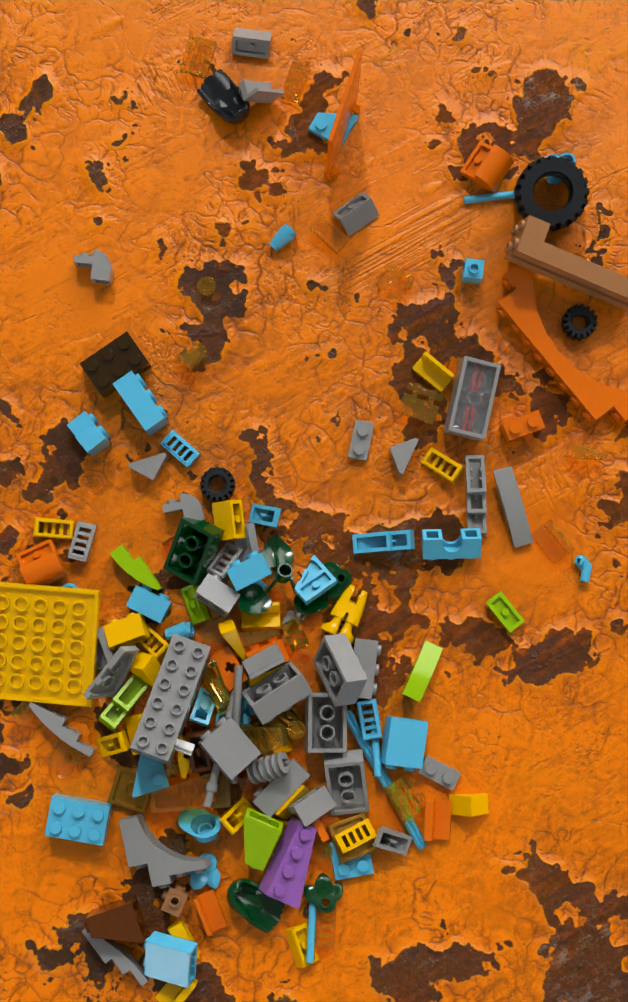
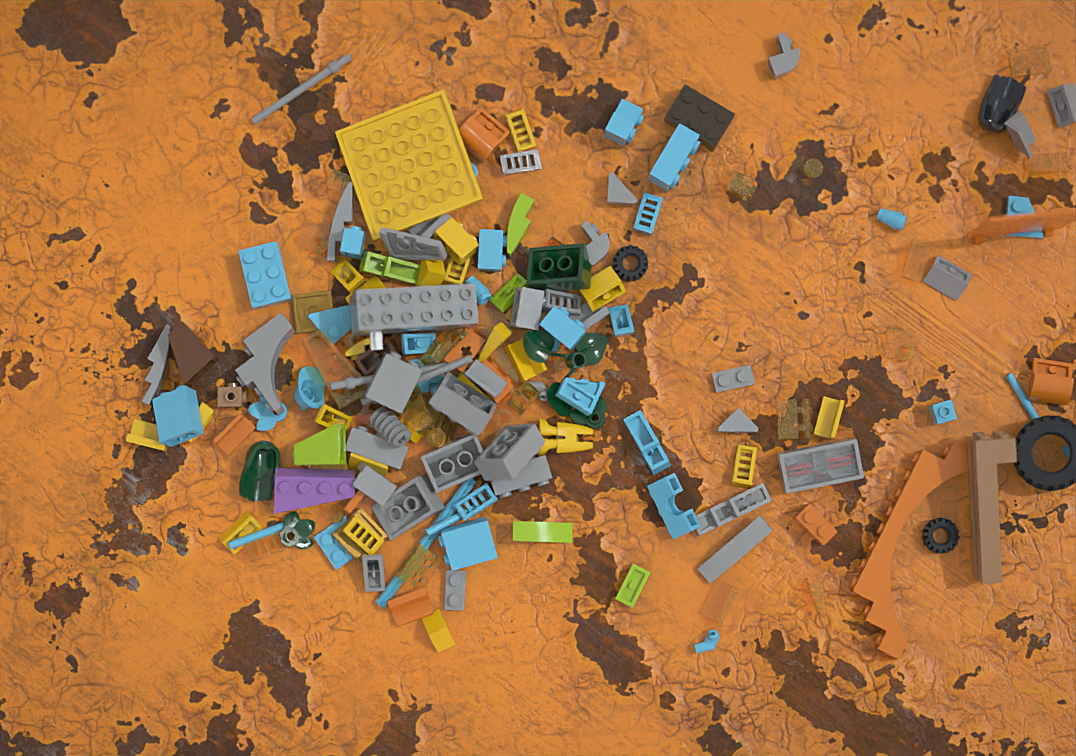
camera: 65 degrees right, 0 degrees up
none -> medium azure brick [340,226,366,259]

